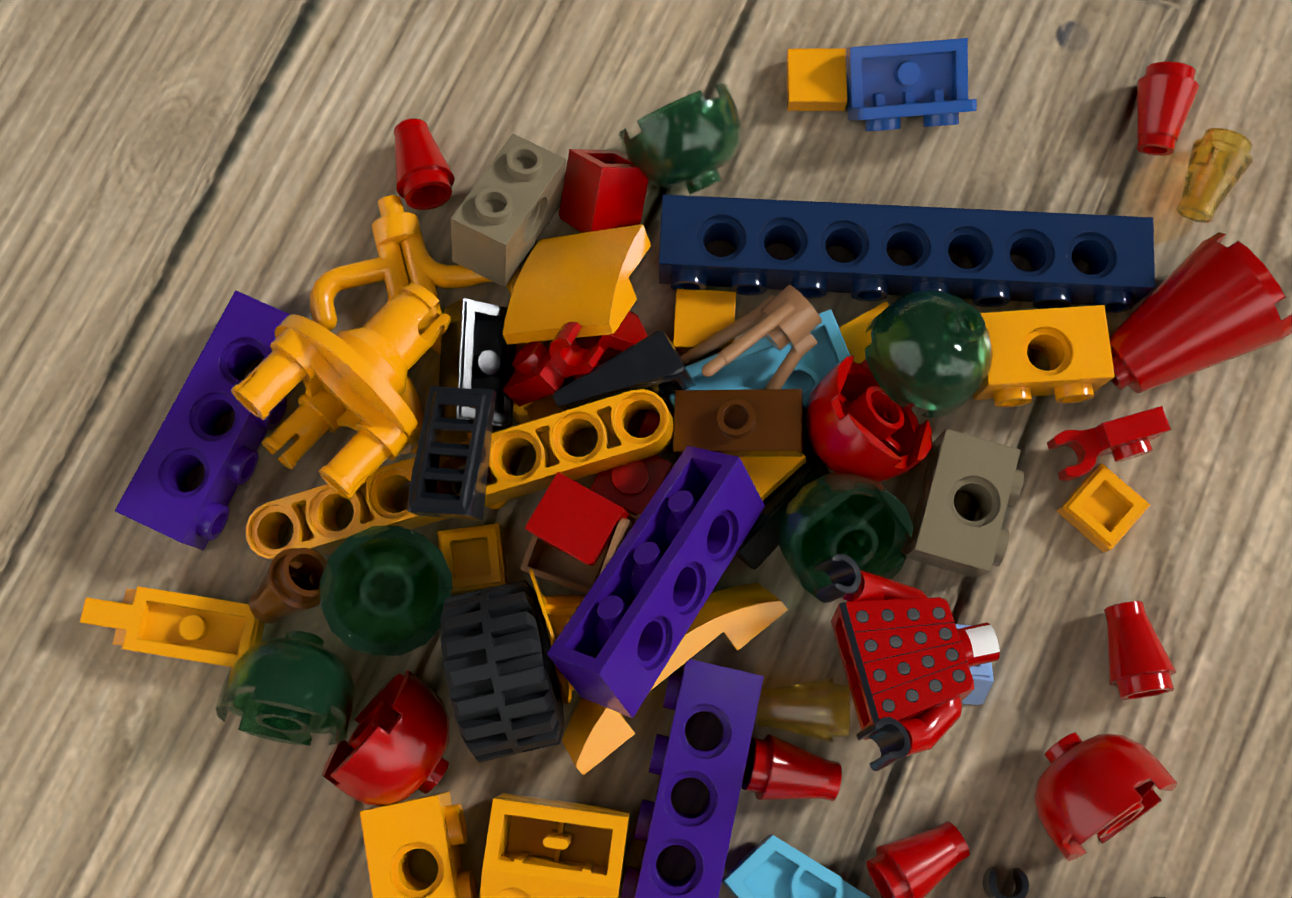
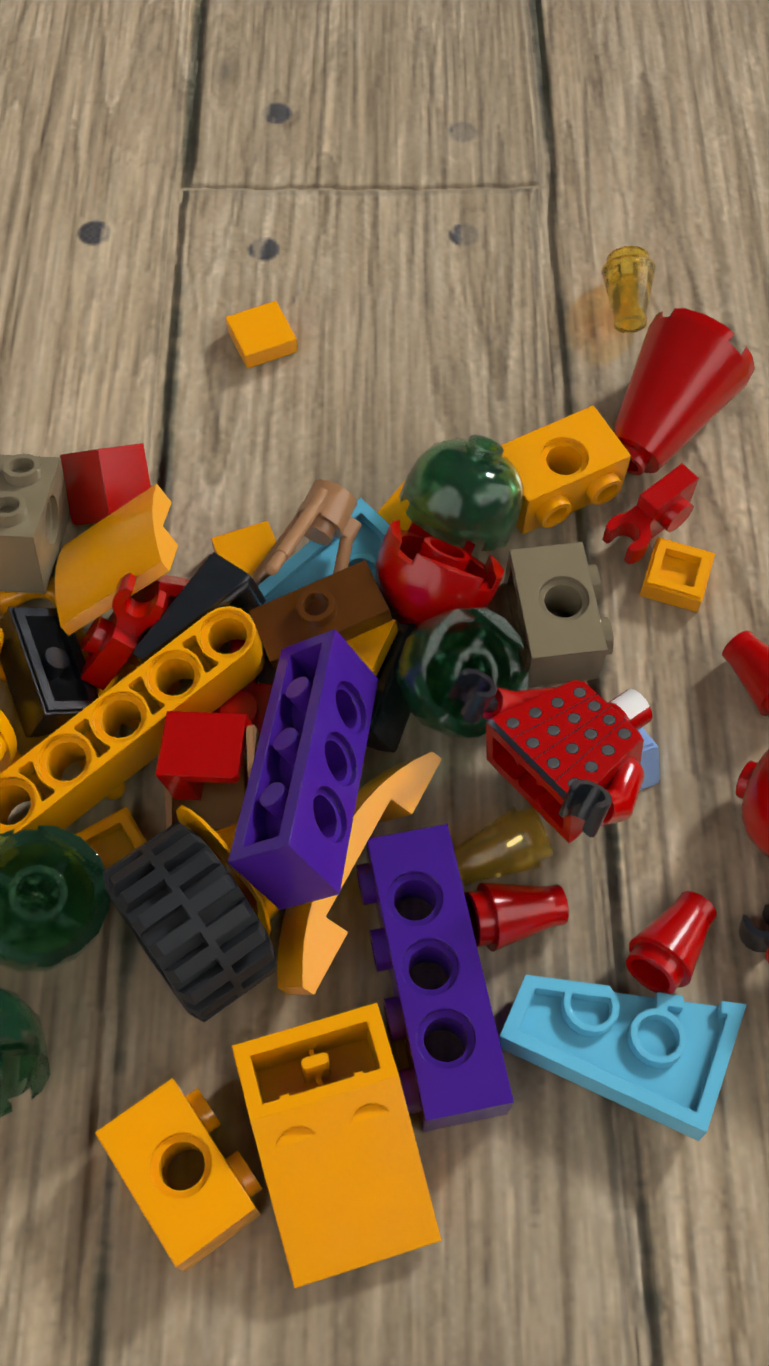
camera: 30 degrees left, 15 degrees down
red cylinder [322,670,450,806] -> none
black slope [407,386,496,521] -> none
clear green cylinder [618,83,741,195] -> none
dark blue brick [659,194,1155,313] -> none
blue bracket [846,38,977,131] -> none
red cone [1137,61,1199,156] -> none

